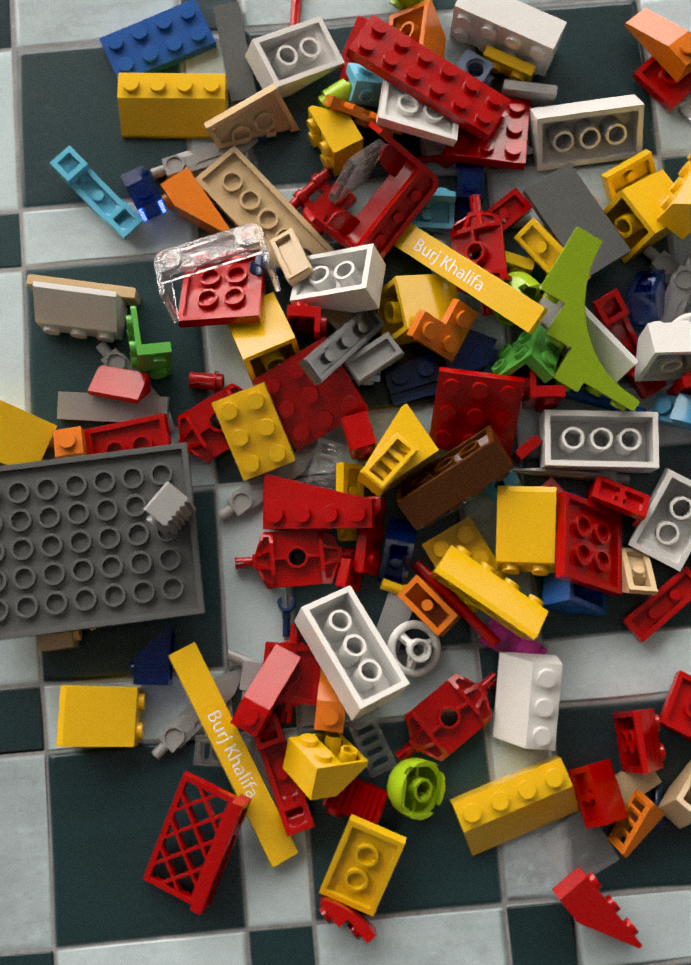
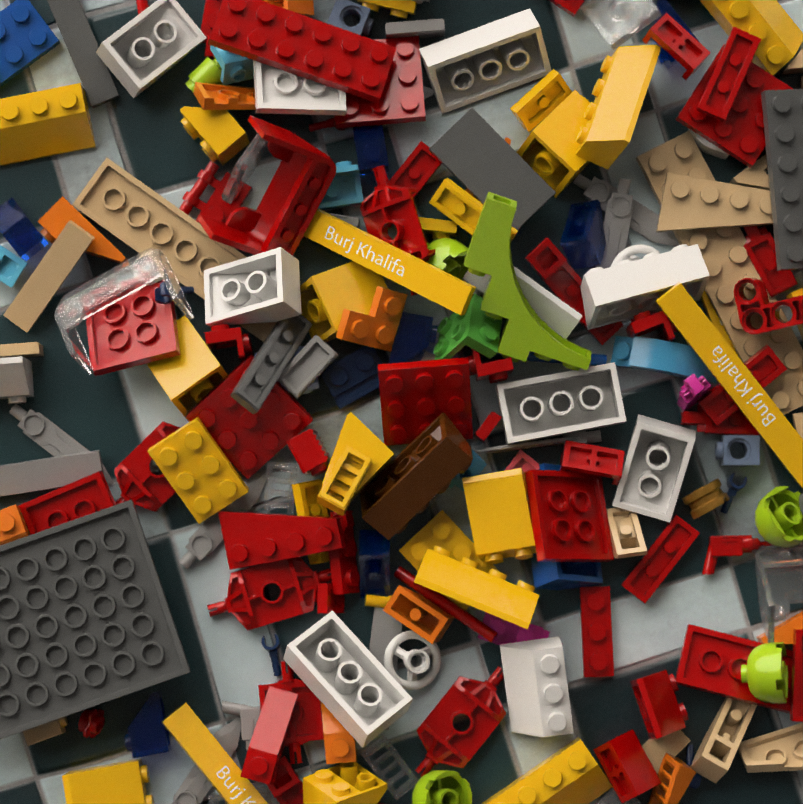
camera: 10 degrees left, 5 degrees up
slope [88,365,151,404] -> none
bright green bracket [125,306,172,379] -> none
light grey brick [144,481,196,535] -> none
light grey piece [151,137,258,179] -> none
red pin [188,371,224,393] -> none
tan wing [204,83,299,149] -> none
tan tile [269,228,315,286] -> none
none -> tan tile [3,220,95,333]
none -> red plate [78,708,104,739]
none -> red plate [579,586,614,677]

